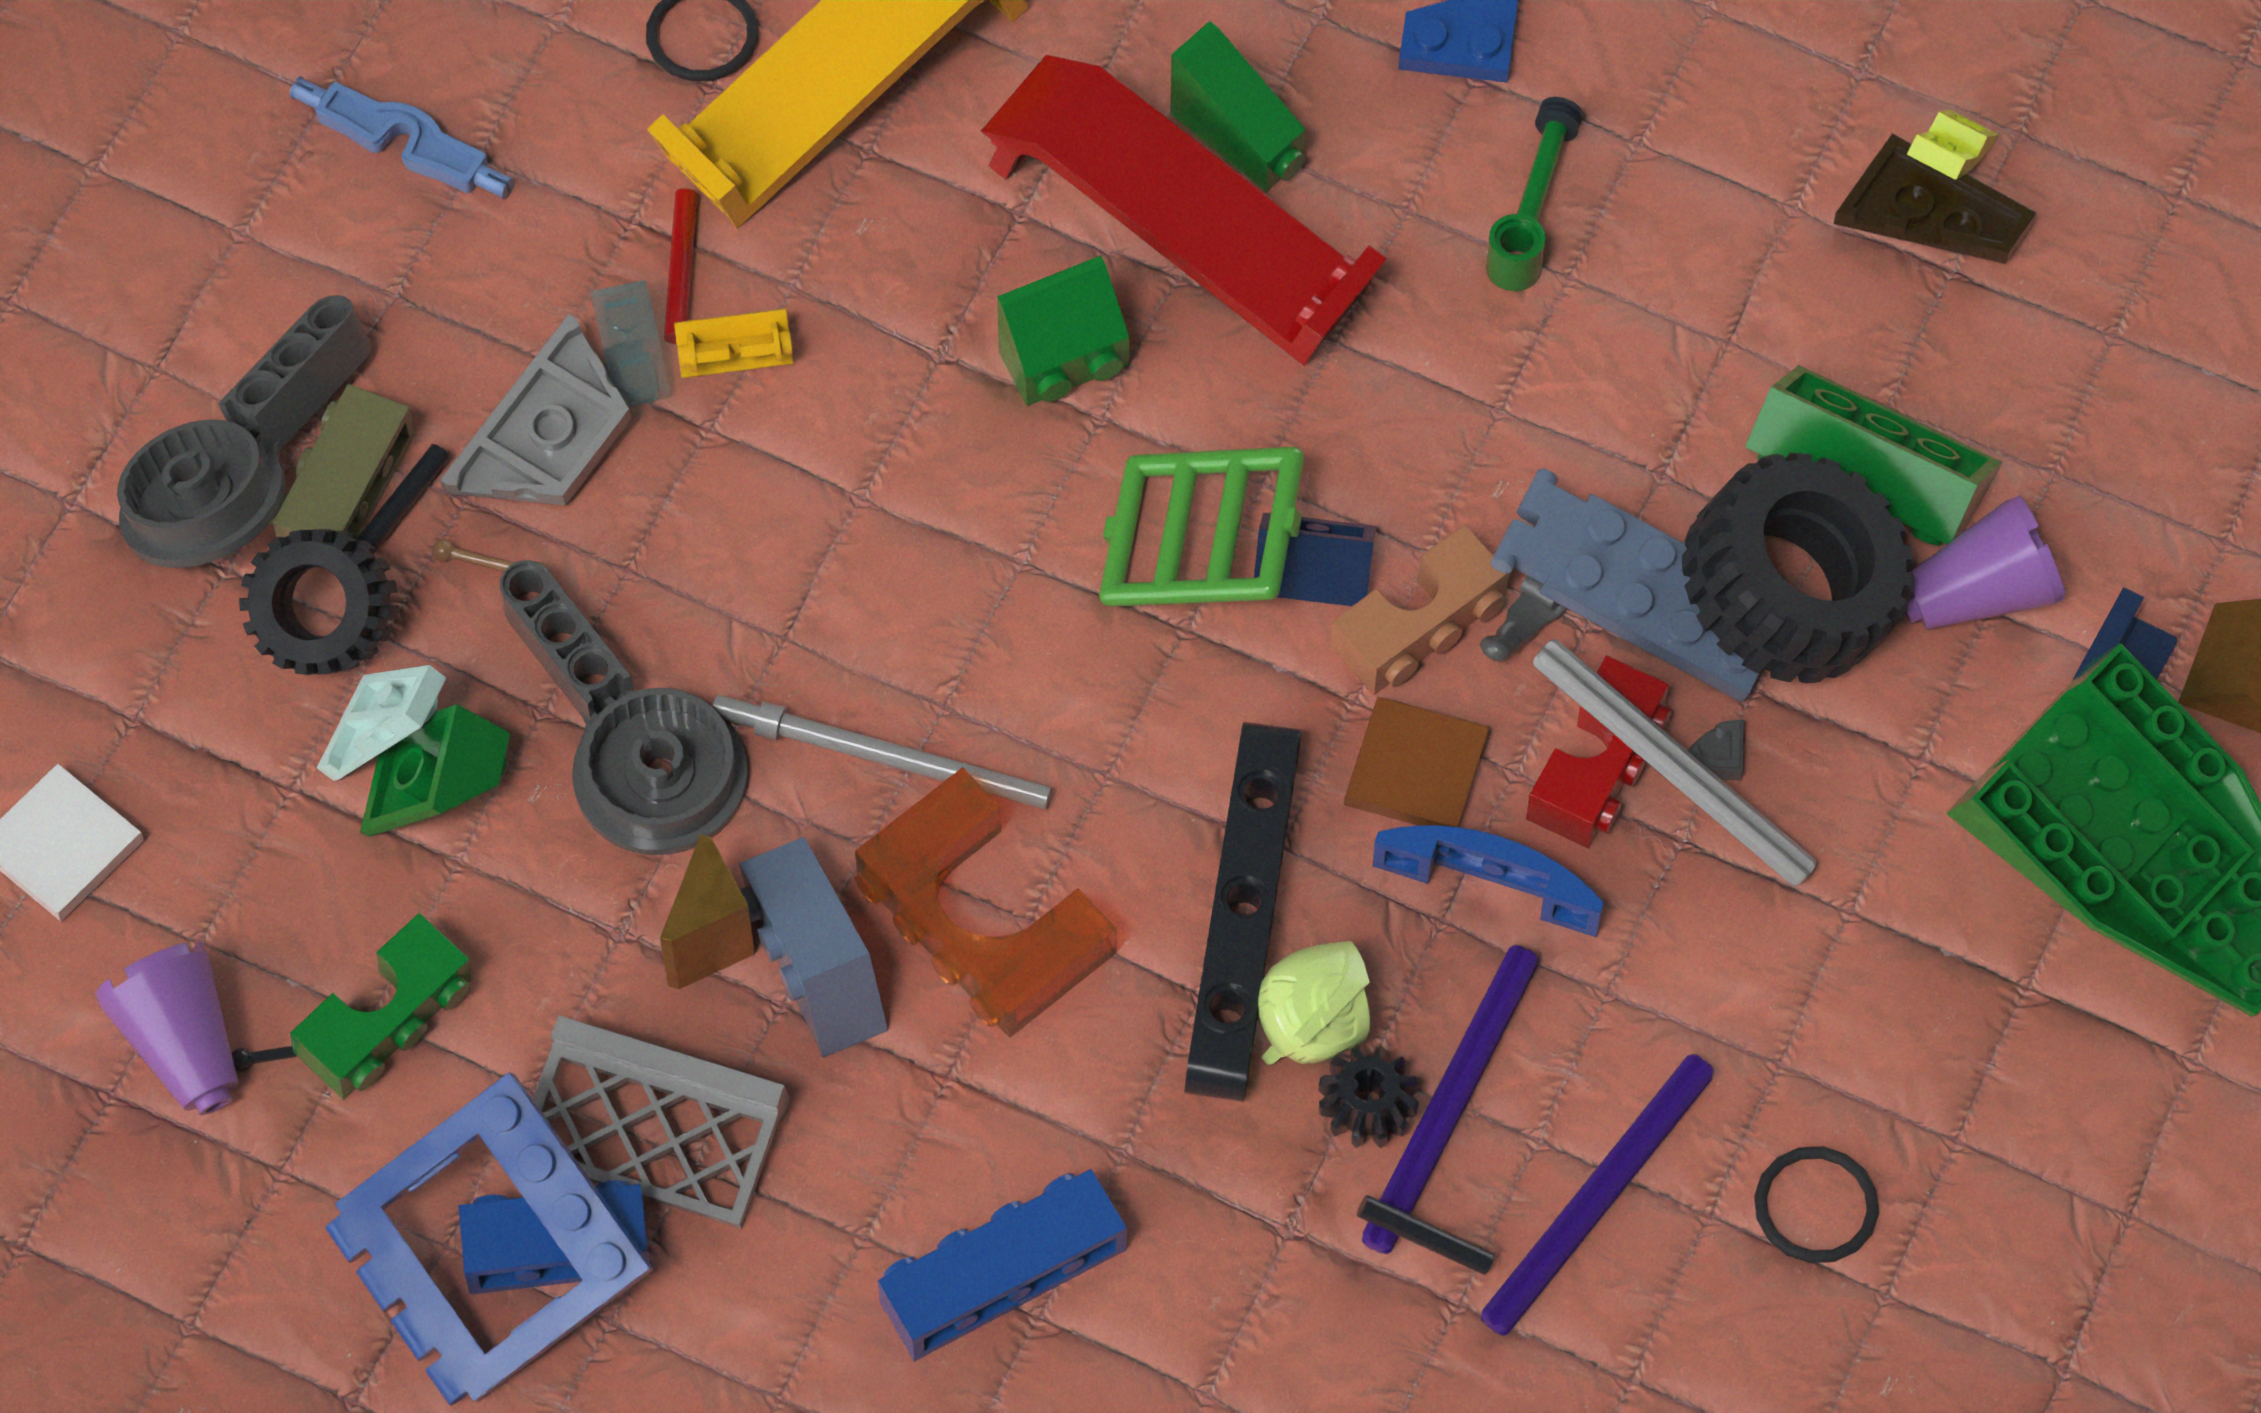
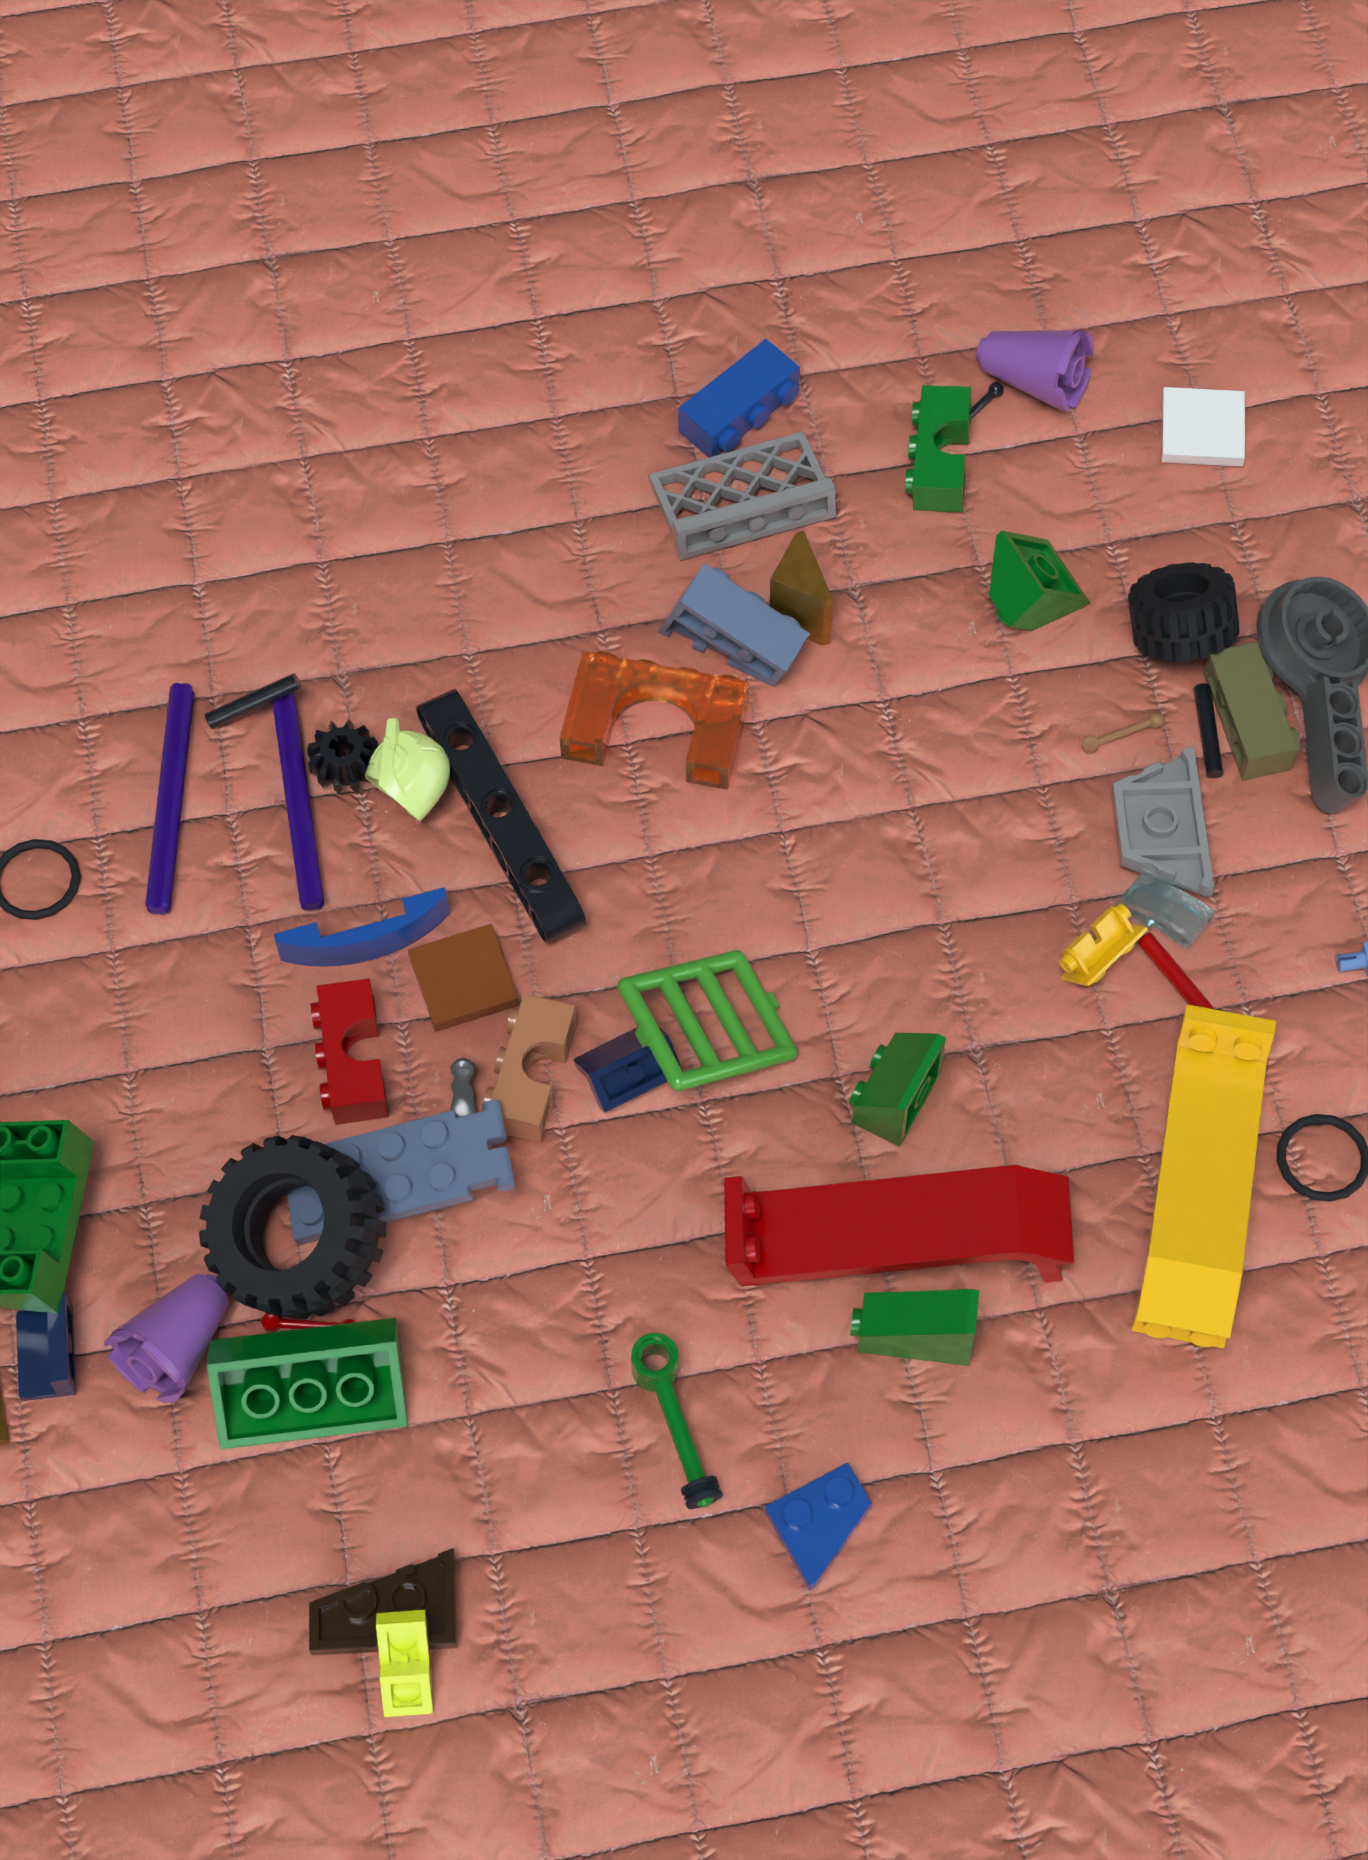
camera: 145 degrees right, 0 degrees up
light aqua wing [317,665,446,781] -> none
hinge [325,1072,654,1406] -> none
dark grey beam [500,560,748,855] -> none
light grey bar [713,694,1052,810] -> none
blue brick [878,1169,1127,1362] -> none
light grey axle [1533,639,1816,886] -> none
dark grey tile [1688,720,1744,781] -> none

